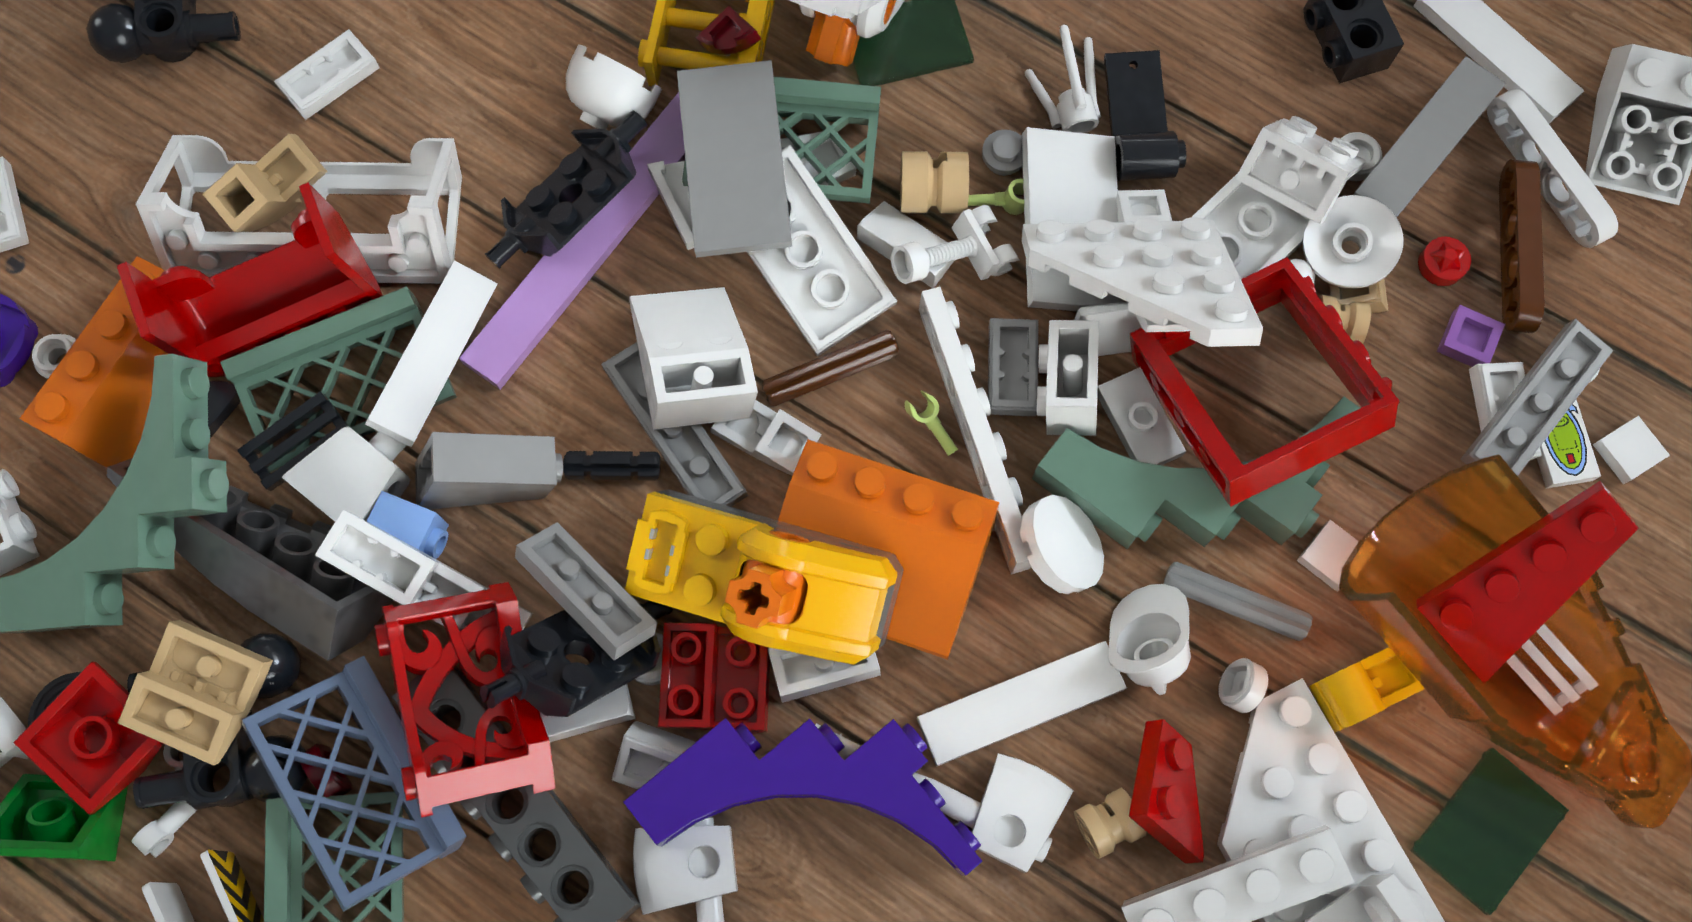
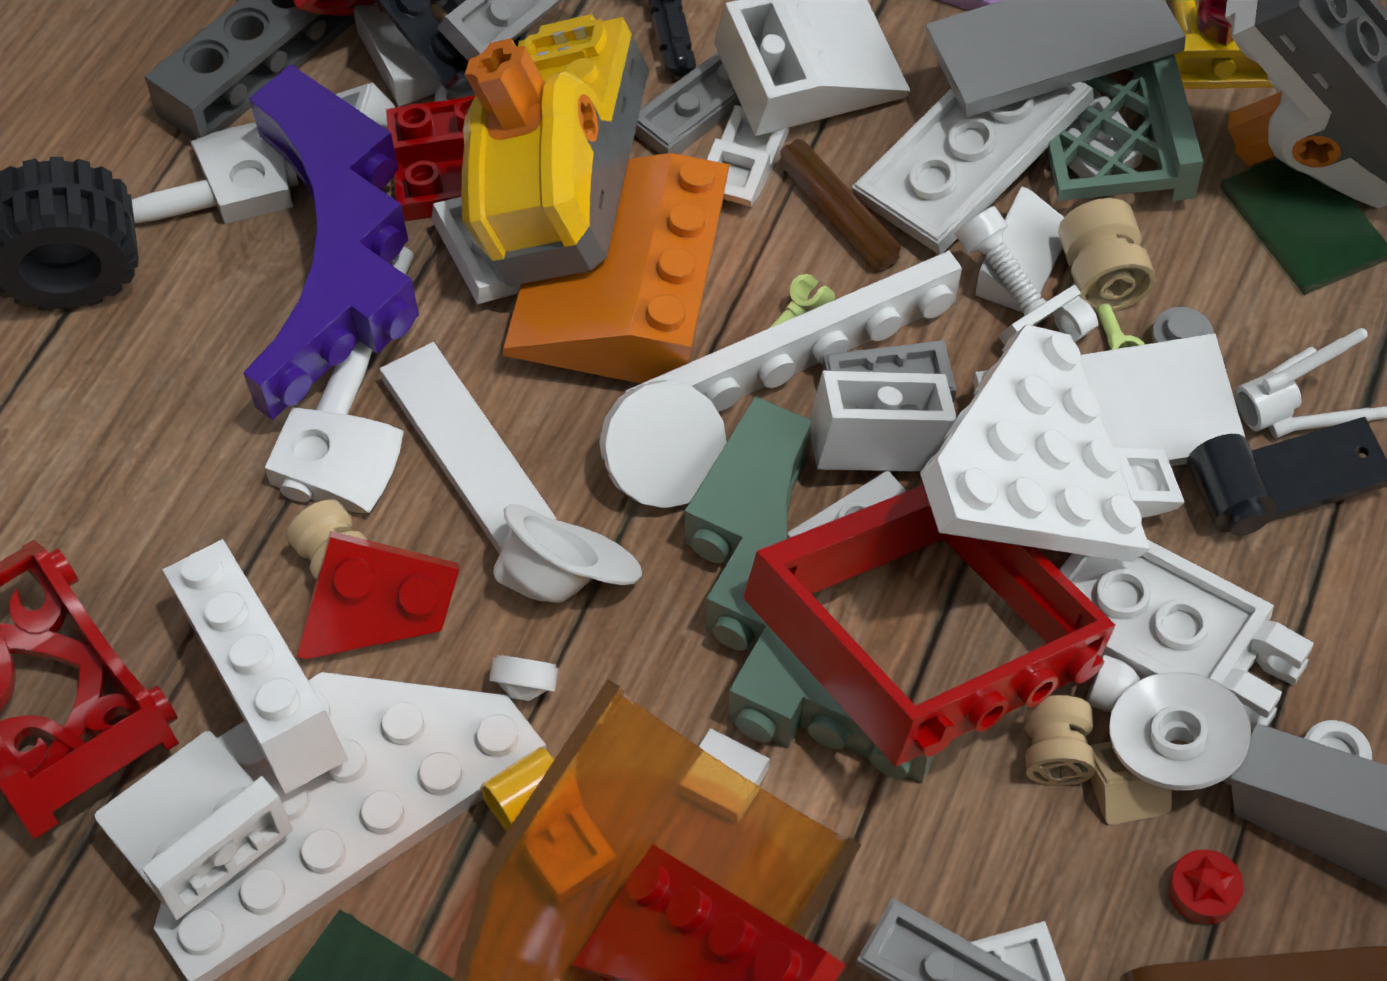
camera: 80 degrees right, 15 degrees down
light grey axle [1164,562,1313,641] -> none
white bracket [1235,116,1366,224] -> none
medium lavender tile [1437,305,1505,367] -> none

